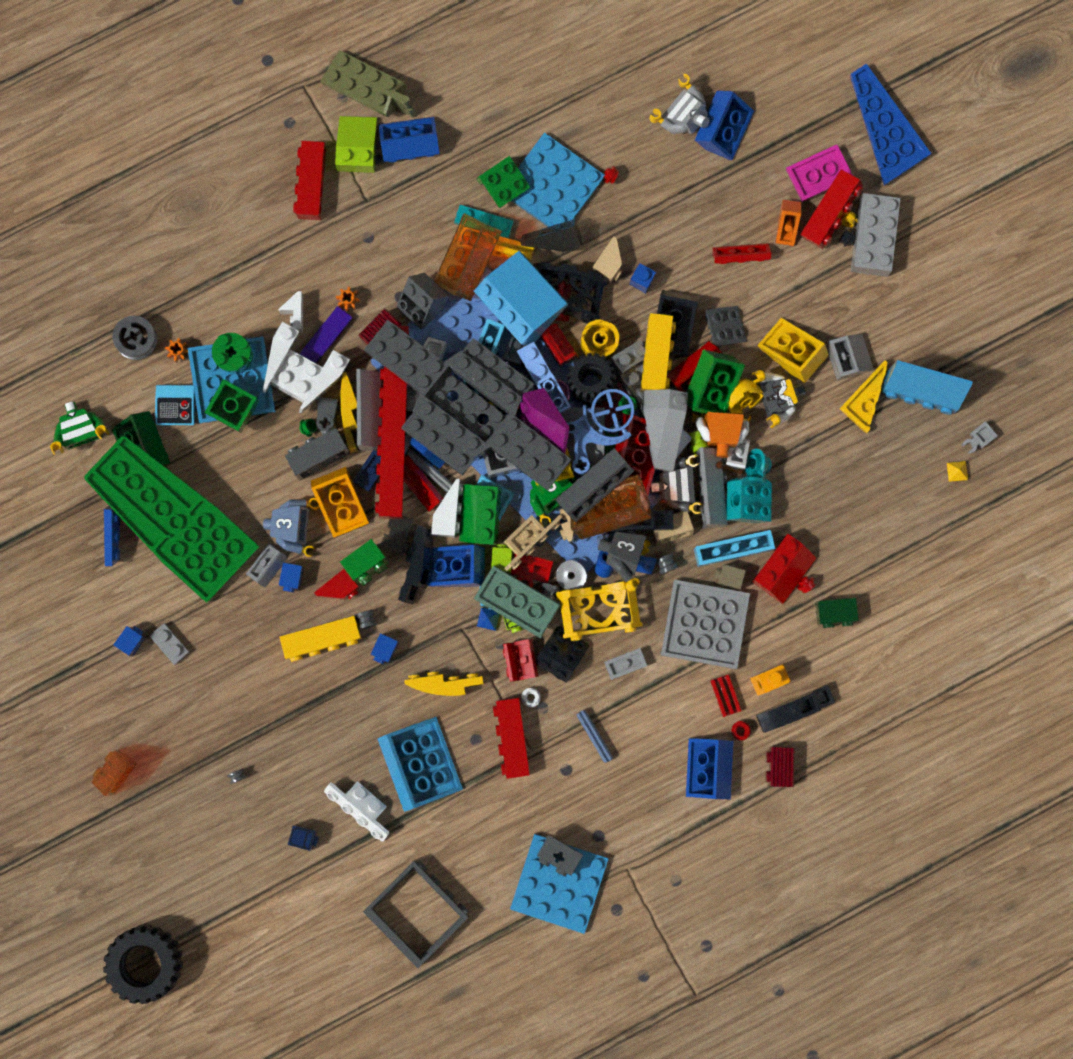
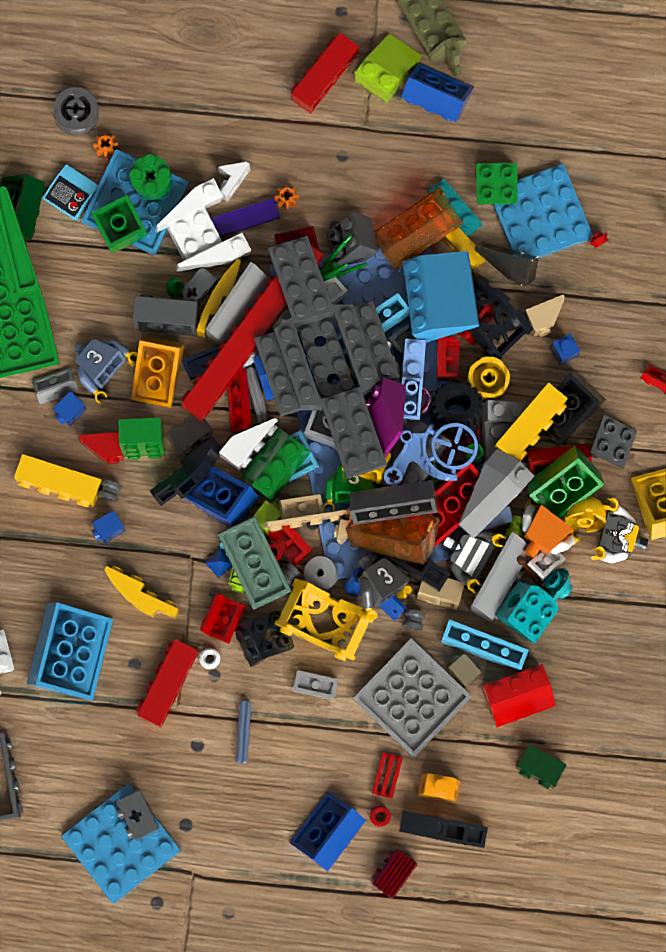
camera: 35 degrees right, 5 degrees down
red plate [797,576,816,593] -> none
none -> green plant [319,235,367,281]

